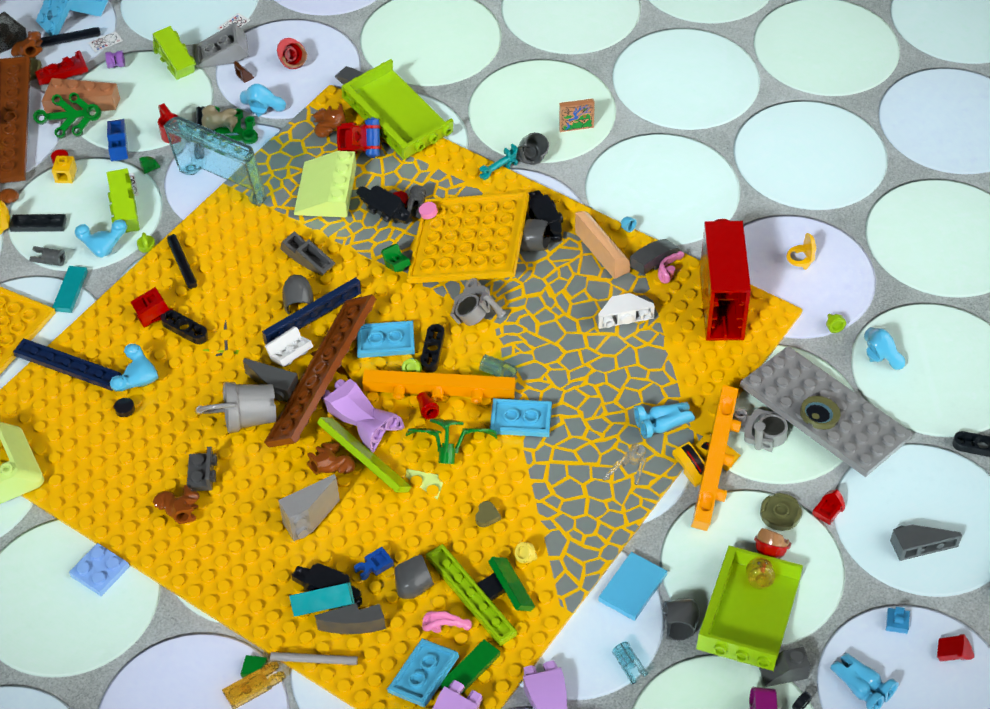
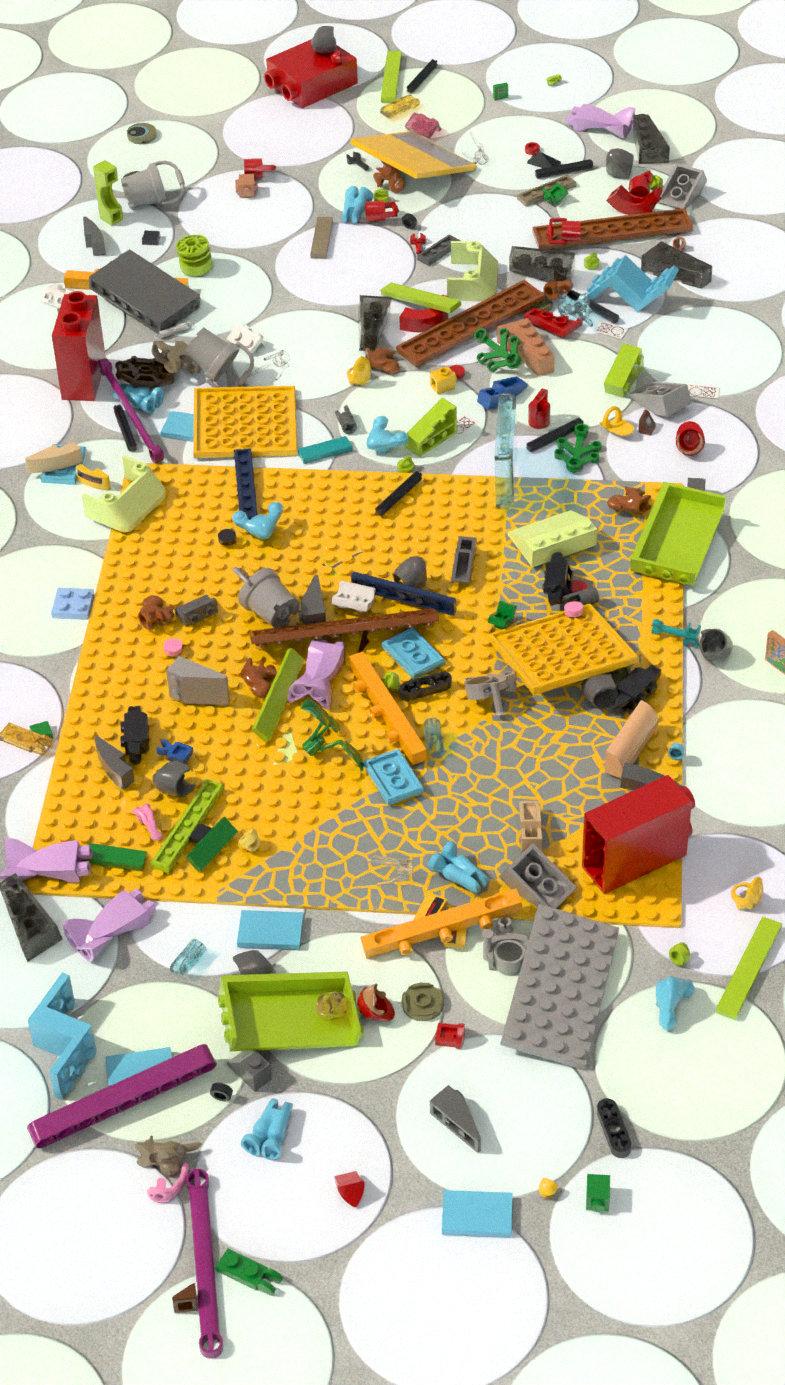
camera: 60 degrees right, 5 degrees down
black tile [9,214,67,232] -> none
medium lavender wheel [105,50,125,68] -> none
red piece [131,287,173,328] -> none
green tile [139,156,160,174] -> none
black beam [161,310,208,344] -> none
dark tan animal [192,105,238,137] -> none
medium azure head [240,84,286,117] -> none
light grey bar [270,652,358,665] -> none
teal tile [289,582,355,617] -> none
red piece [337,117,381,158] -> none
medium azure tile [387,638,459,708] -> none
red cone [417,392,439,420] -> none
olive tile [475,501,501,527] -> none
white slope [598,293,655,329] -> none
olive tile [800,396,841,430] -> none
dark azure tile [886,607,910,634] -> none
none -> bright pink tile [164,638,183,656]
none -> light grey slope [499,843,577,909]
none -> tan slope [519,801,542,853]
none -> clear light blue animal [557,295,593,327]
none -> lime tile [584,253,600,270]
none -> yellow piece [599,406,634,436]
none -> lime tile [716,916,782,1020]

